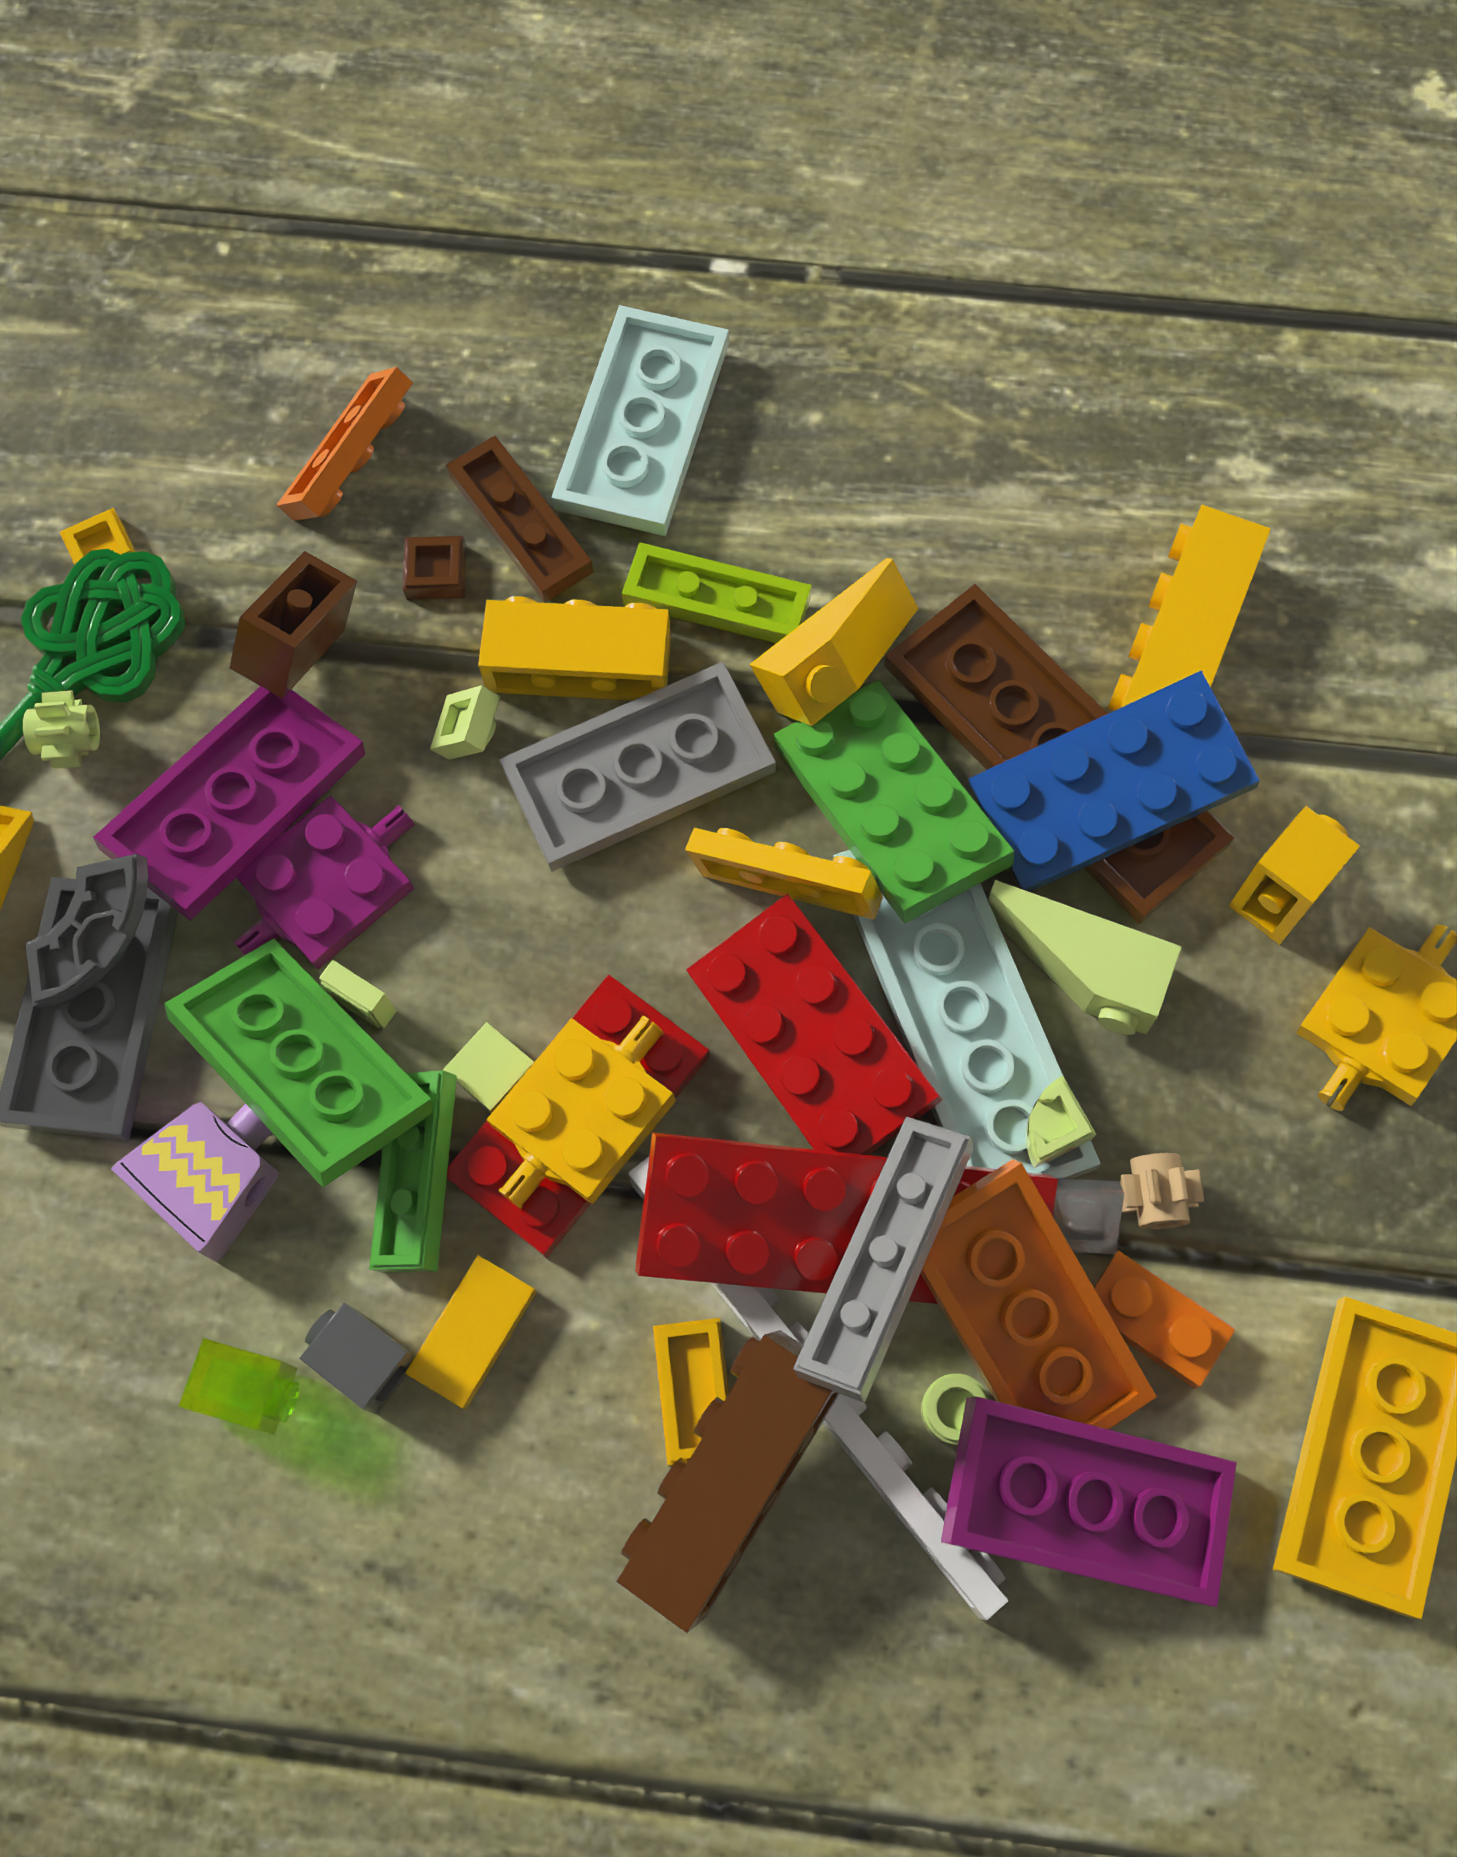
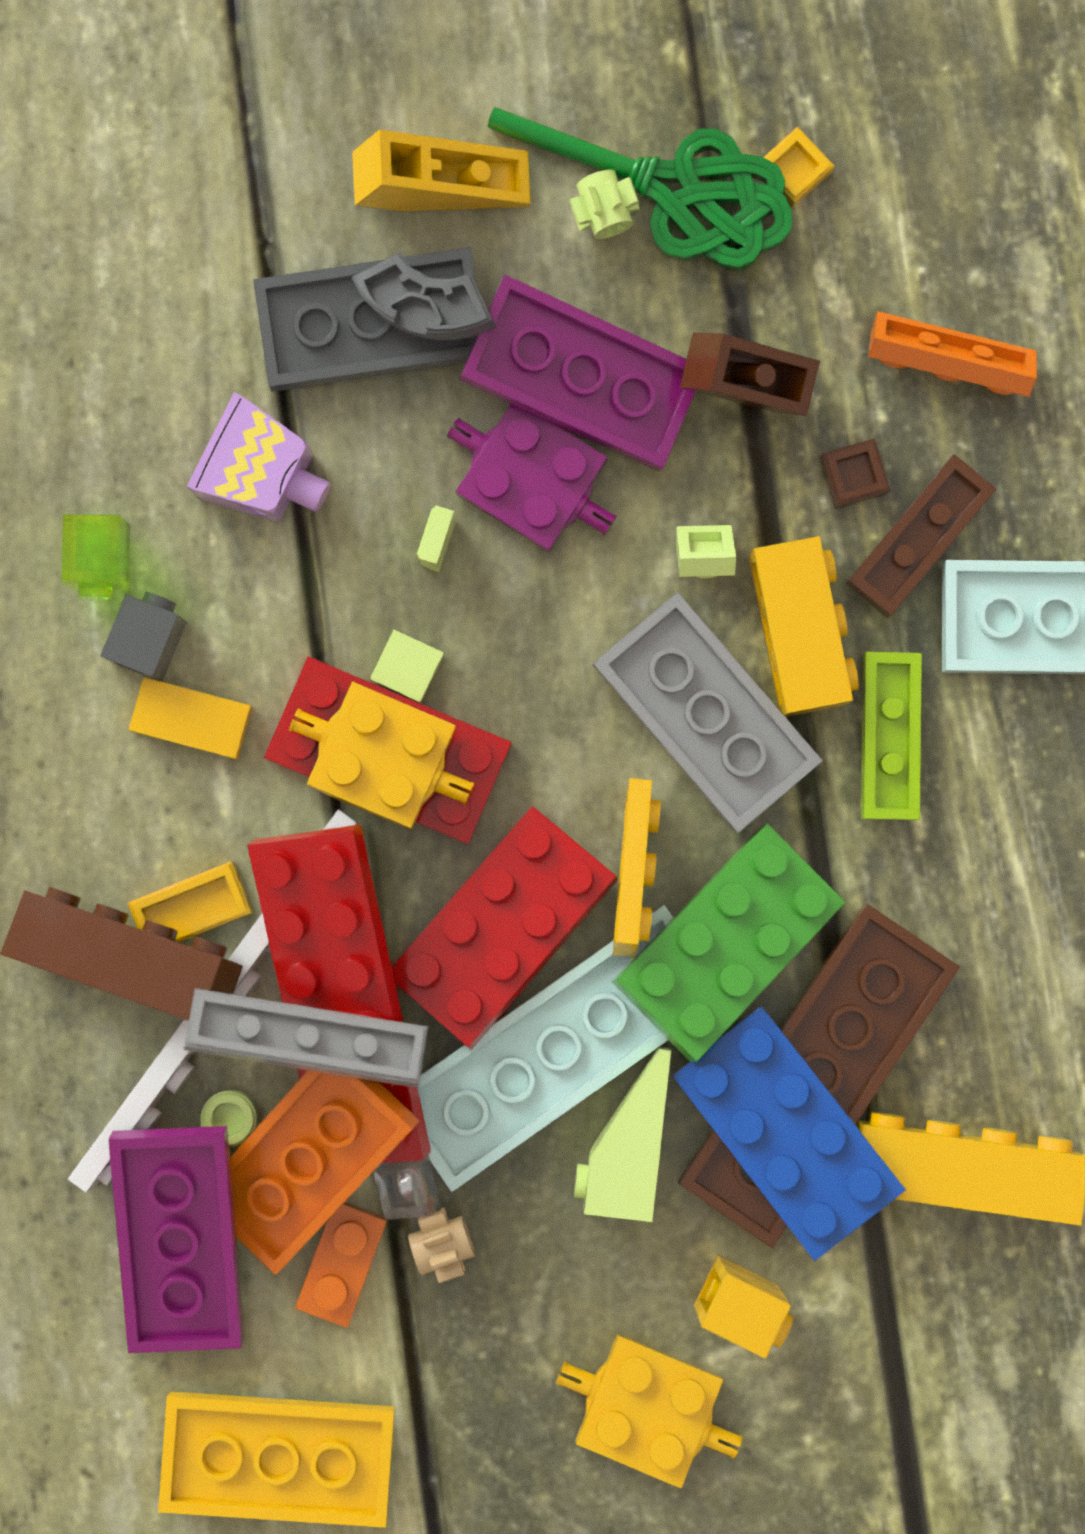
camera: 70 degrees right, 15 degrees up
bright green plate [164,939,432,1187] -> none
bright green tile [369,1070,457,1273] -> none
yellow slope [749,558,919,726] -> none
yellowish green tile [1026,1076,1096,1169] -> none

